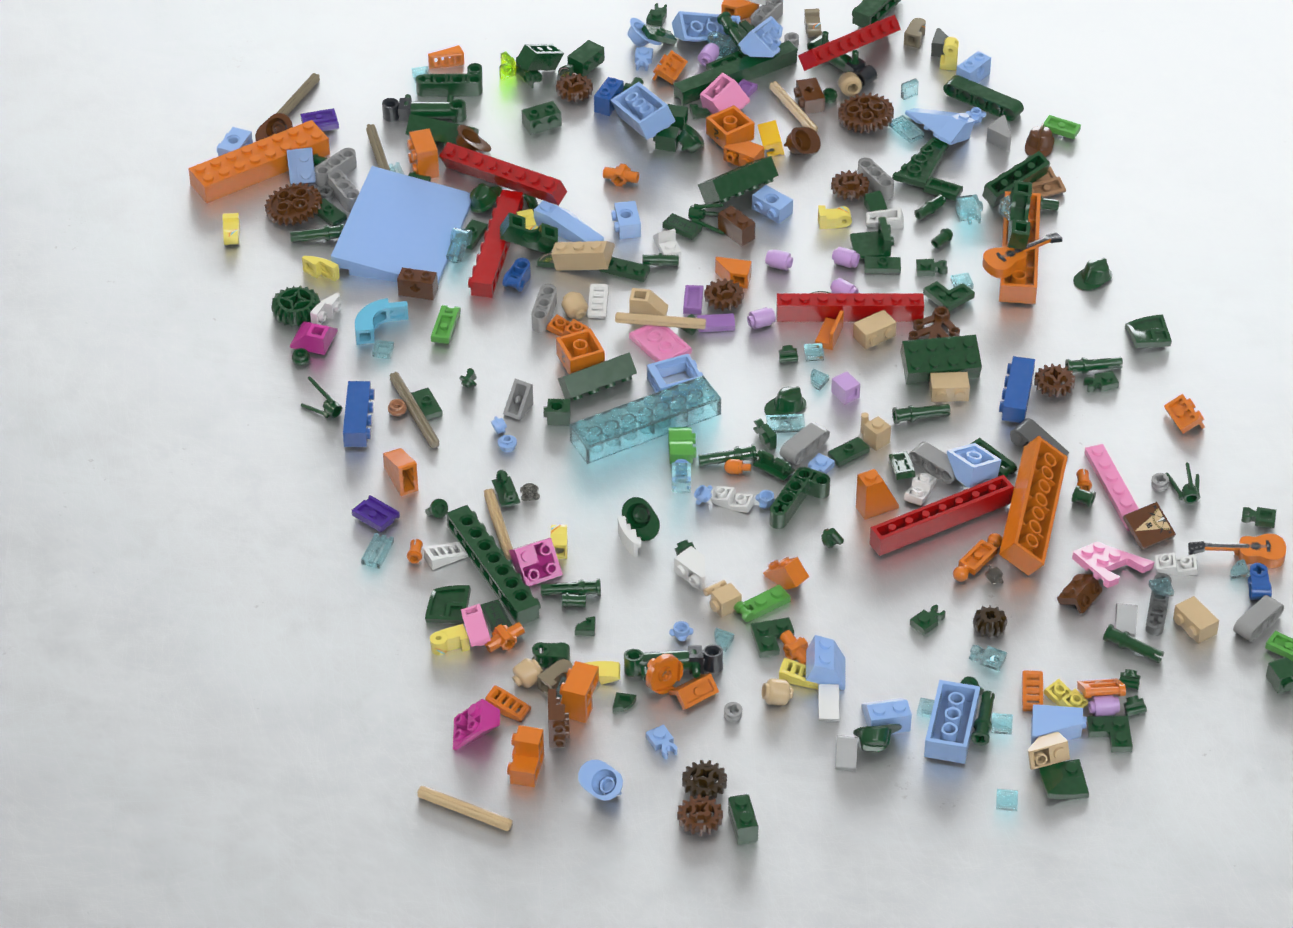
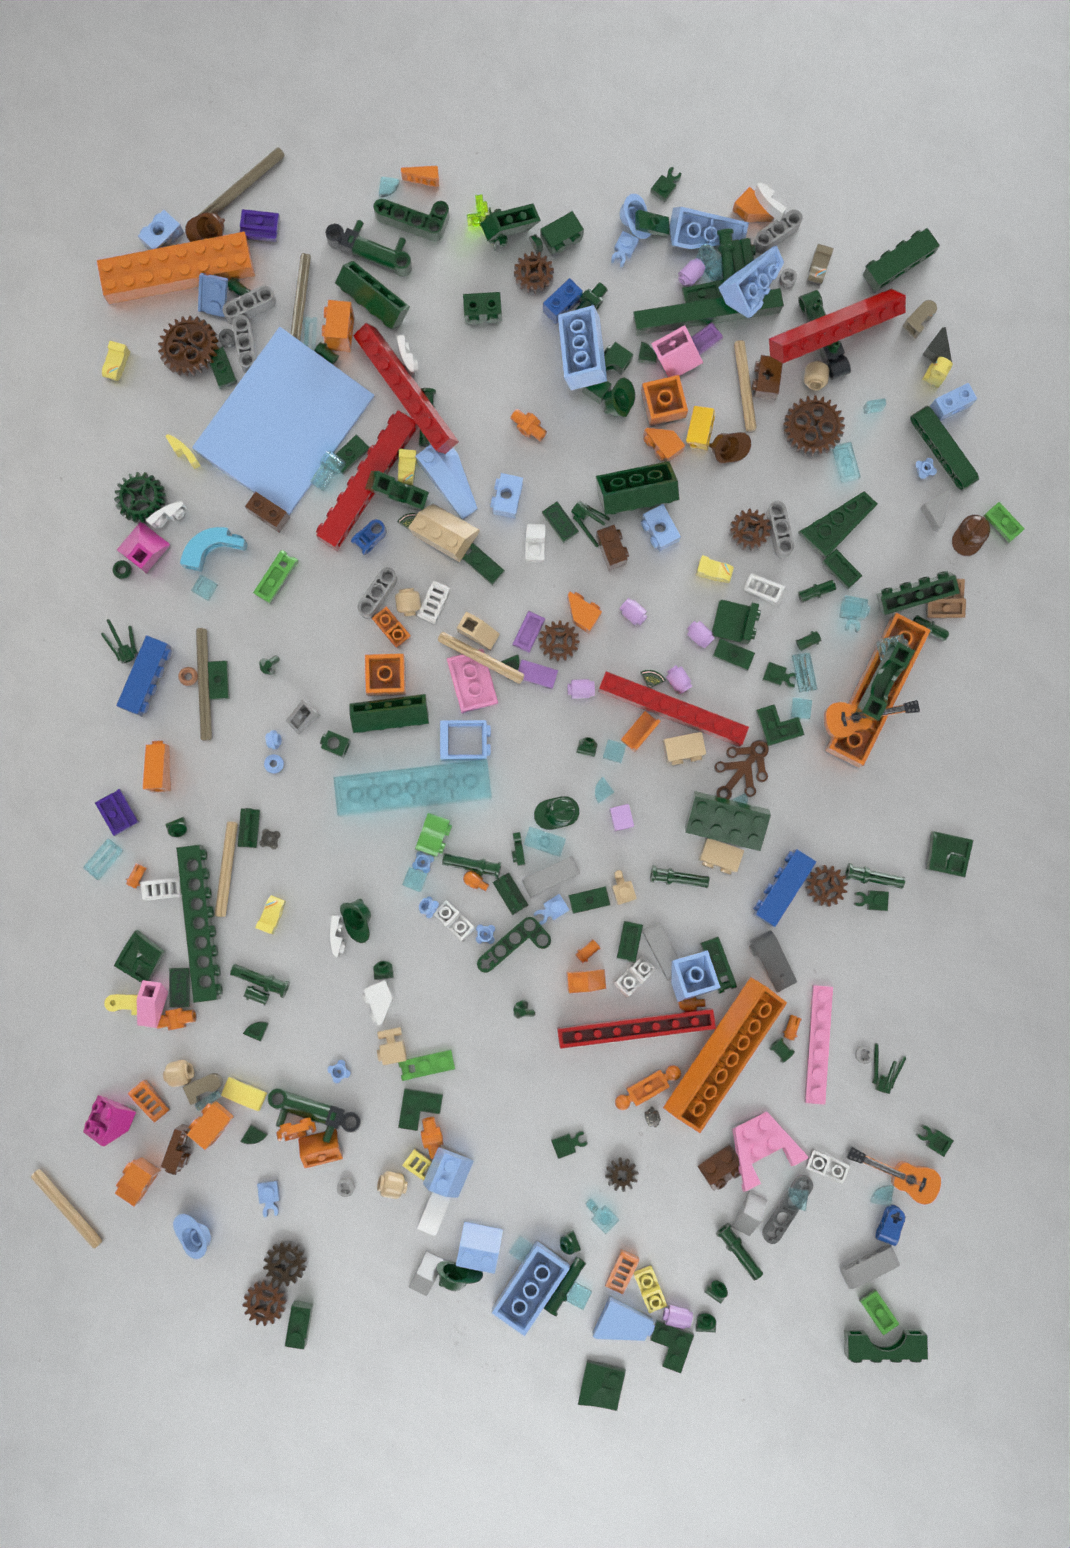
camera: 15 degrees right, 40 degrees up
dark green pin [290,223,344,243] -> none
reddish brown piece [456,125,492,152] -> none
dark green piece [470,183,502,213] -> none
dark pink slope [509,538,563,586] -> none
dark green piece [532,642,570,669] -> none
dark green pin [642,253,679,267] -> none
orange bracket [652,50,688,85] -> none
clear light blue tile [714,628,734,652] -> none
orange slope [763,557,809,590] -> none
dark green plate [823,88,838,103] -> none
dark green slope [864,191,888,212] -> none
light blue wedge [905,108,975,145] -> none
clear light blue tile [996,789,1018,811] -> none
tan slope [1028,731,1070,770] -> none
dark green piece [1073,257,1113,291] -> none
orange plate [1077,678,1126,699] -> none
reddish brown tile [1123,502,1176,551] -> none
orange bracket [1164,394,1205,434] -> none
tan brick [1173,596,1219,644] -> none
none -> clear light blue tile [792,653,818,693]

